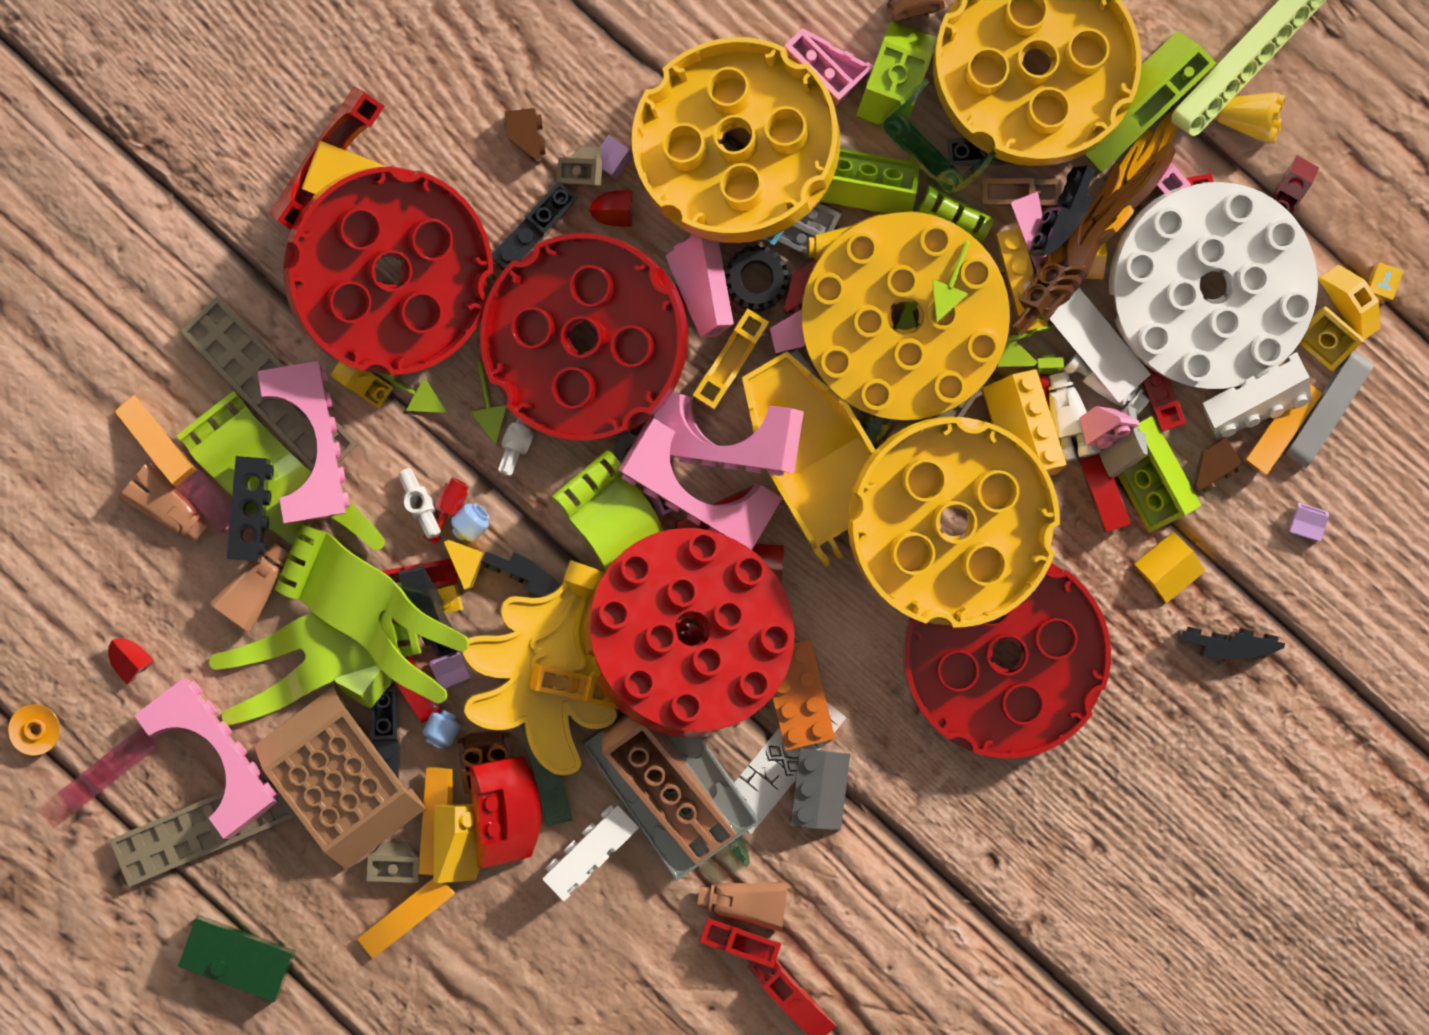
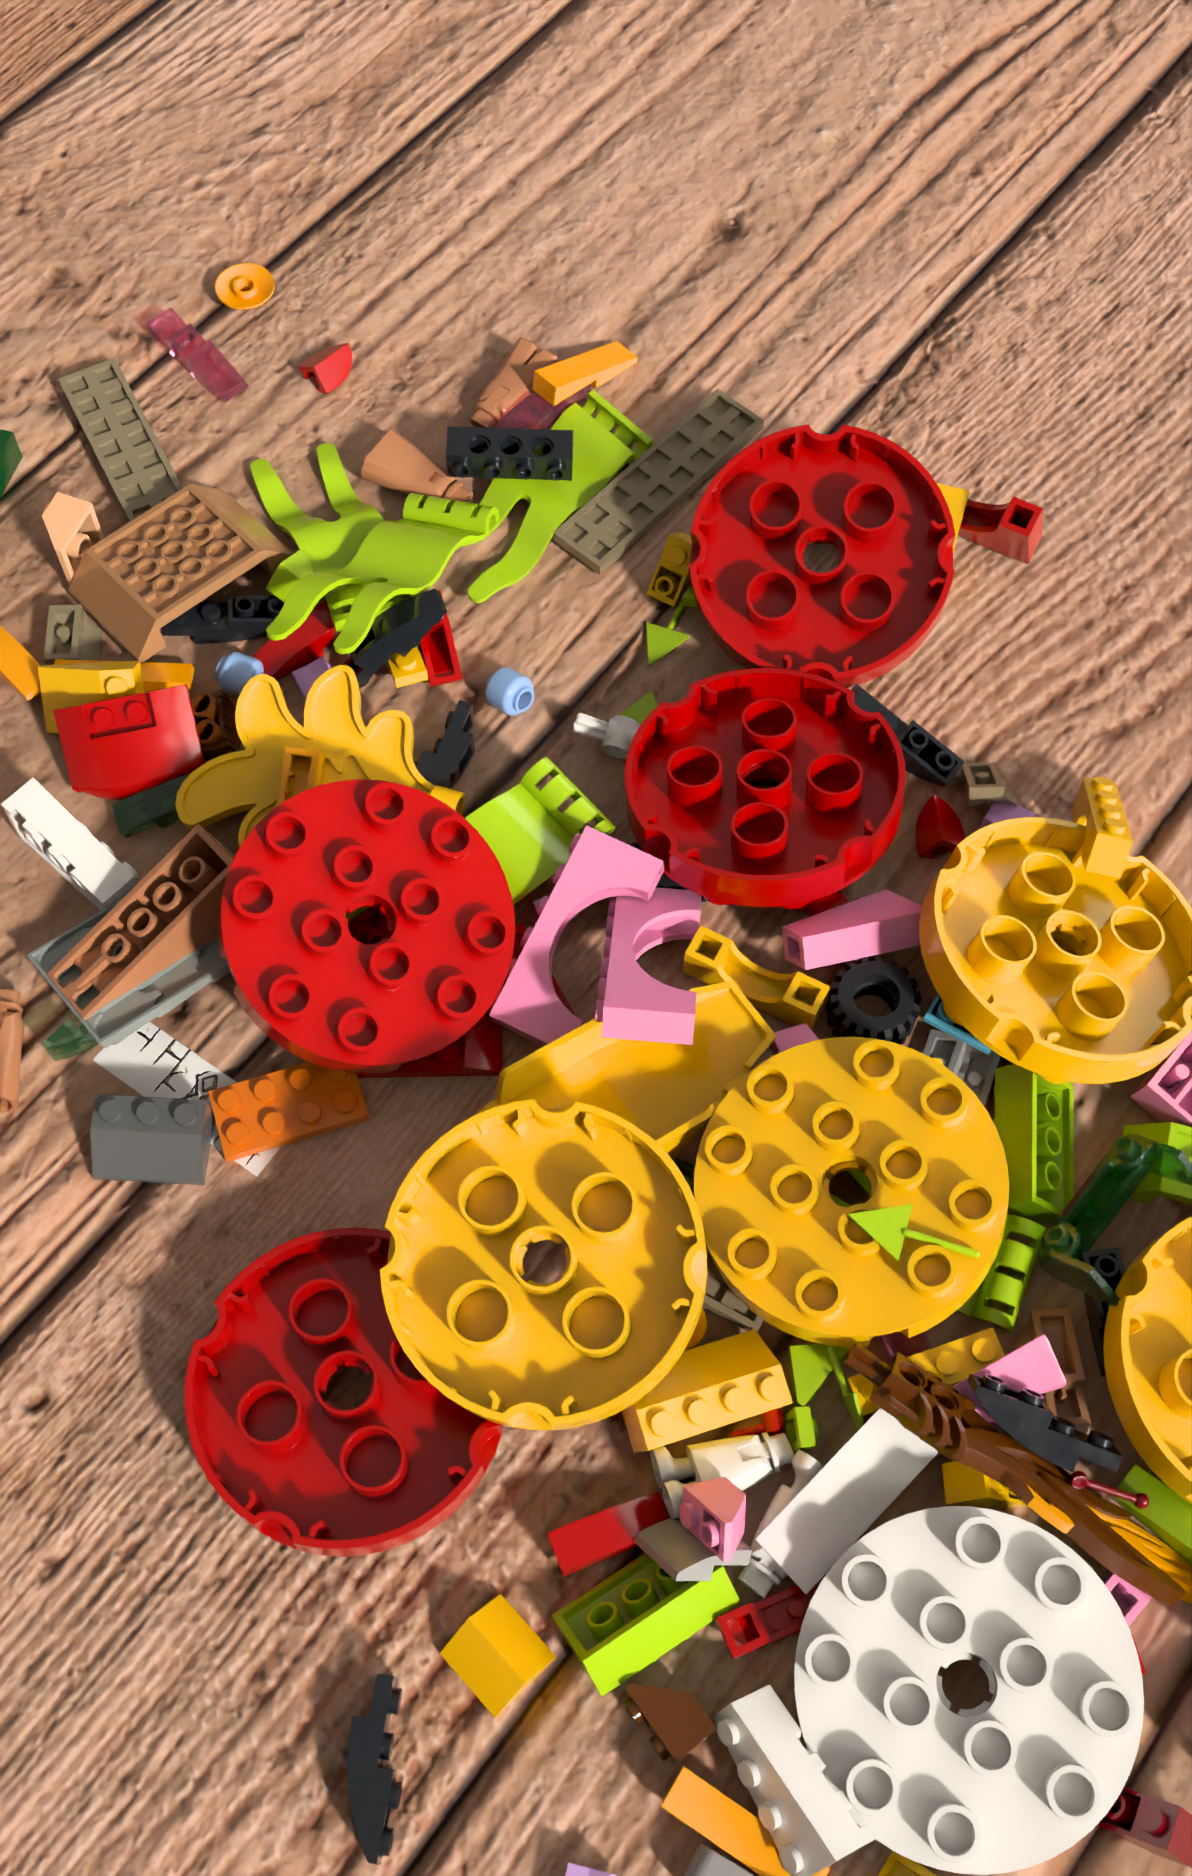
camera: 85 degrees right, 25 degrees down
bright pink arch [134,678,278,839] -> none
bright pink arch [257,361,350,525] -> none
white axle [398,468,440,539] -> none
red piece [423,477,470,544] -> none
yellow slope [444,540,485,589] -> none
reddish brown slope [504,108,546,163] -> none
none -> light nougat slope [42,492,104,586]
none -> dark red hinge [1070,1471,1149,1509]
none -> yellow arch [1071,777,1133,879]

